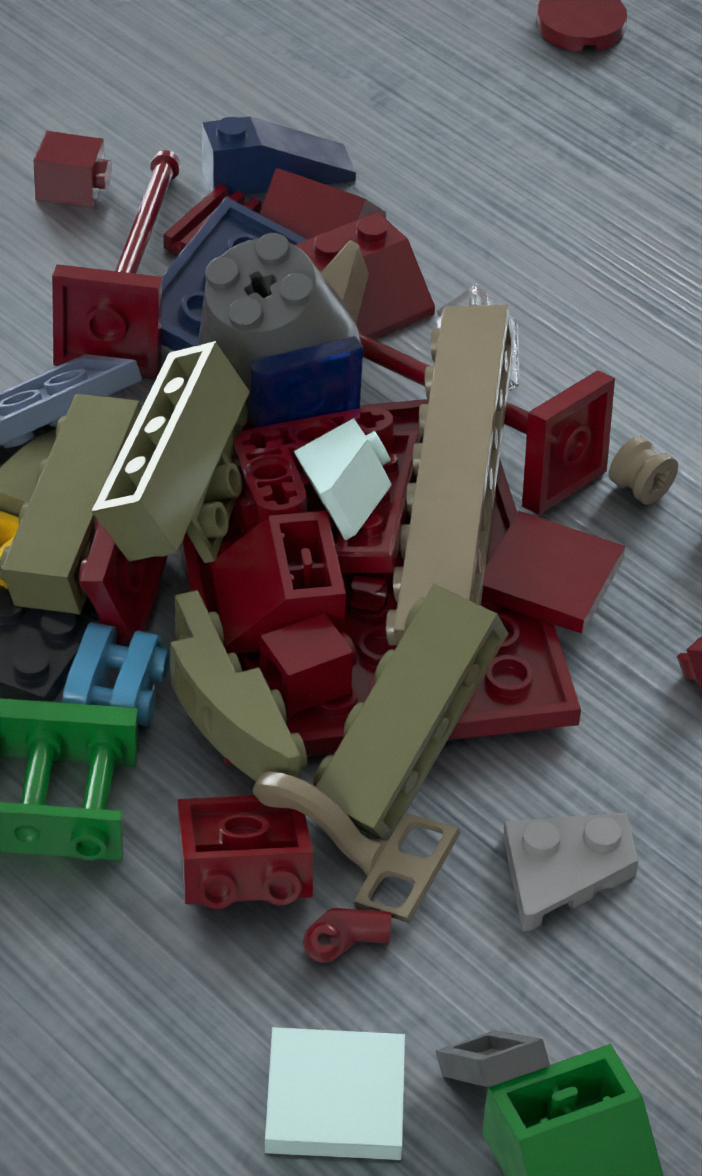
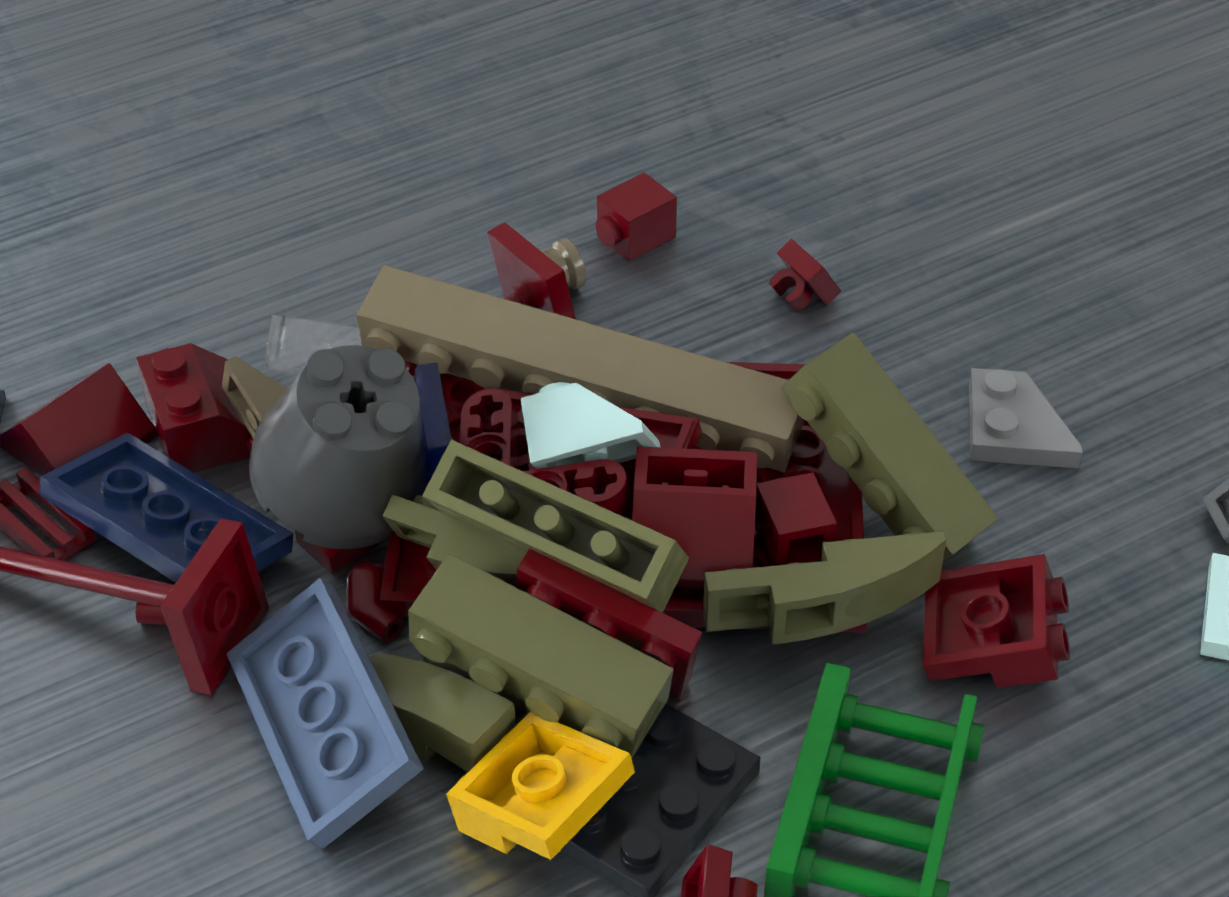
camera: 75 degrees left, 0 degrees up
dark azure brick [62,622,170,729] -> none
dark tan piece [253,771,460,923] -> none
dark red arm [303,908,391,963] -> none
dark red tile [482,511,625,634] -> none

